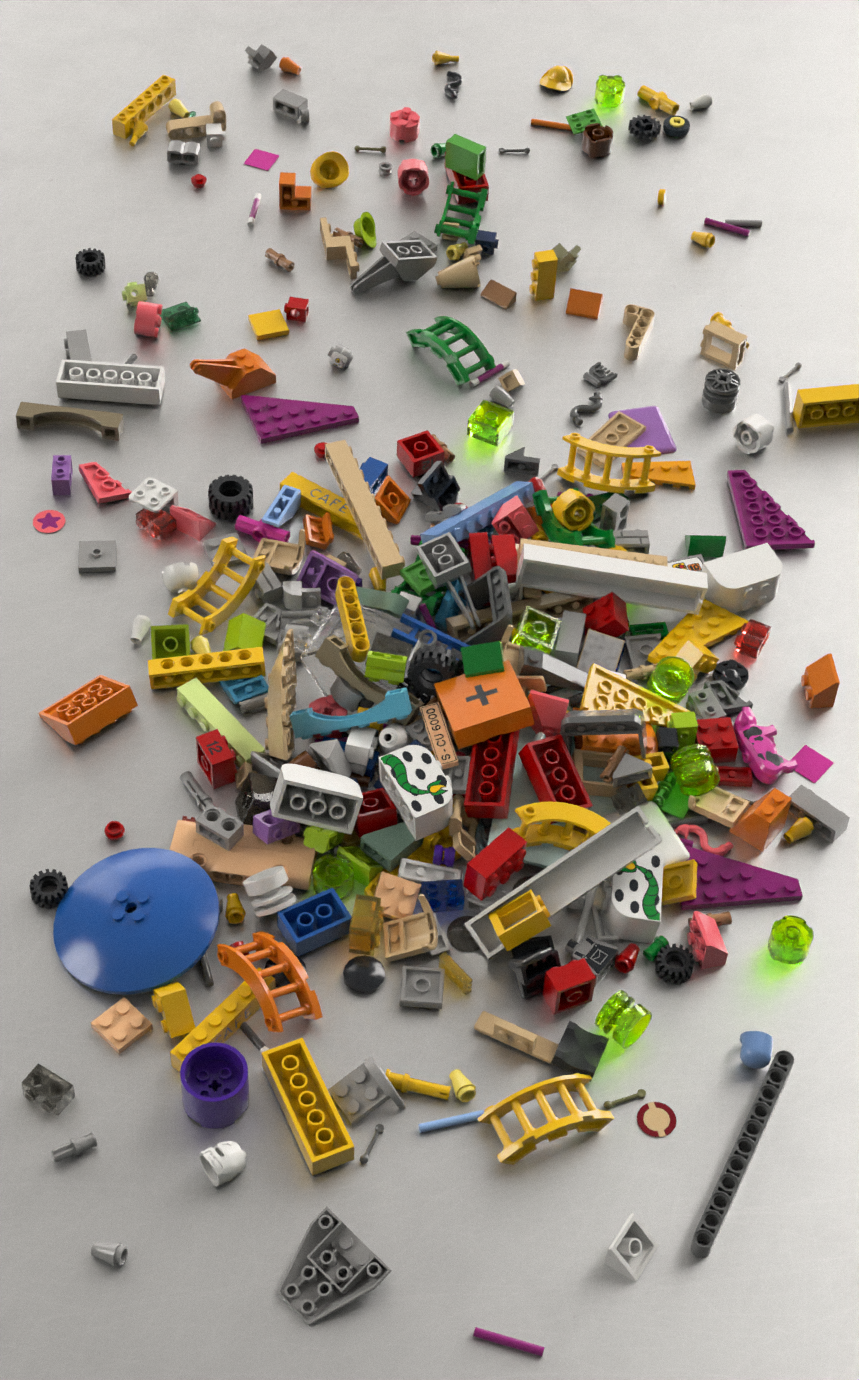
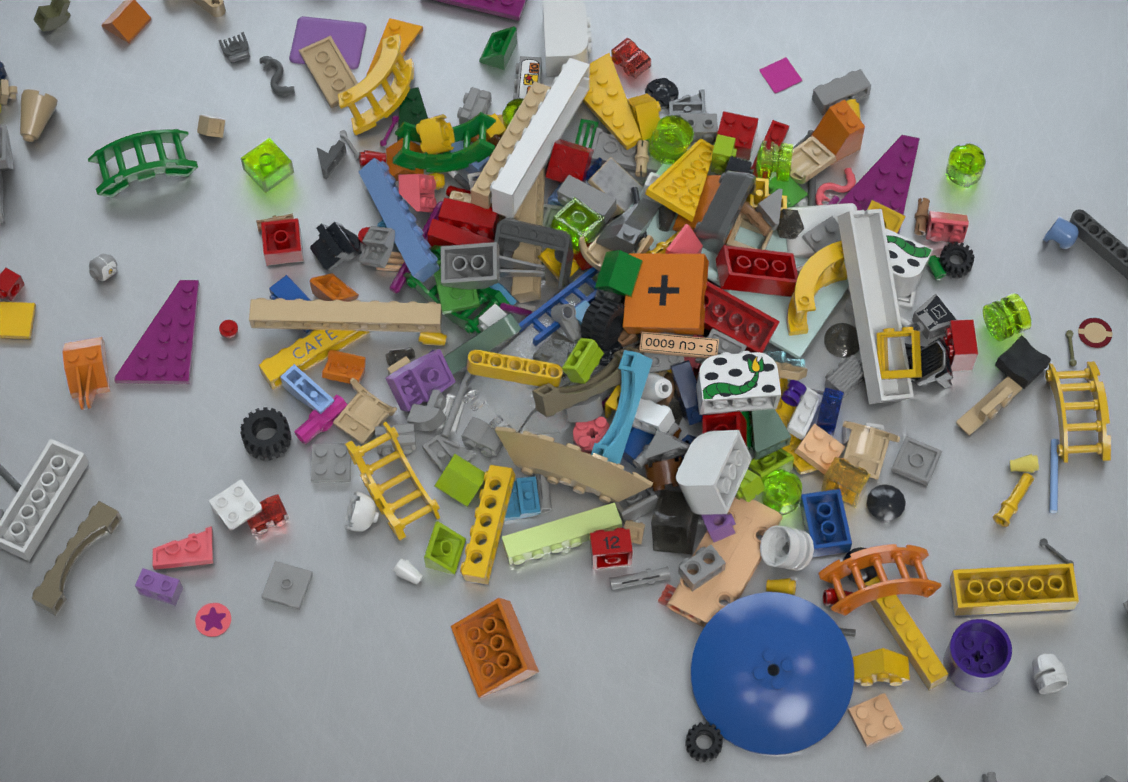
camera: 65 degrees left, 15 degrees up
red plate [104,821,125,840] -> none
coral slope [170,505,216,541] -> none
light yellow cone [190,635,212,654] -> none
dark grey bar [240,1022,269,1053] -> none
light grey piece [328,1057,405,1126] -> none
clear yellow tile [439,952,473,995] -> none
clear smoke dish [447,916,480,952] -> none
red brick [463,827,527,901] -> none
magenta bar [469,360,510,388] -> none
medium nougat slope [480,279,517,309] -> none
light grey cone [489,385,515,408] -> none
yellow brick [529,250,558,301] -> none
light grey brick [599,493,630,531] -> none
red cone [615,943,640,973] -> none
dark pink animal [733,707,798,784] -> none
orange slope [801,654,840,708] -> none

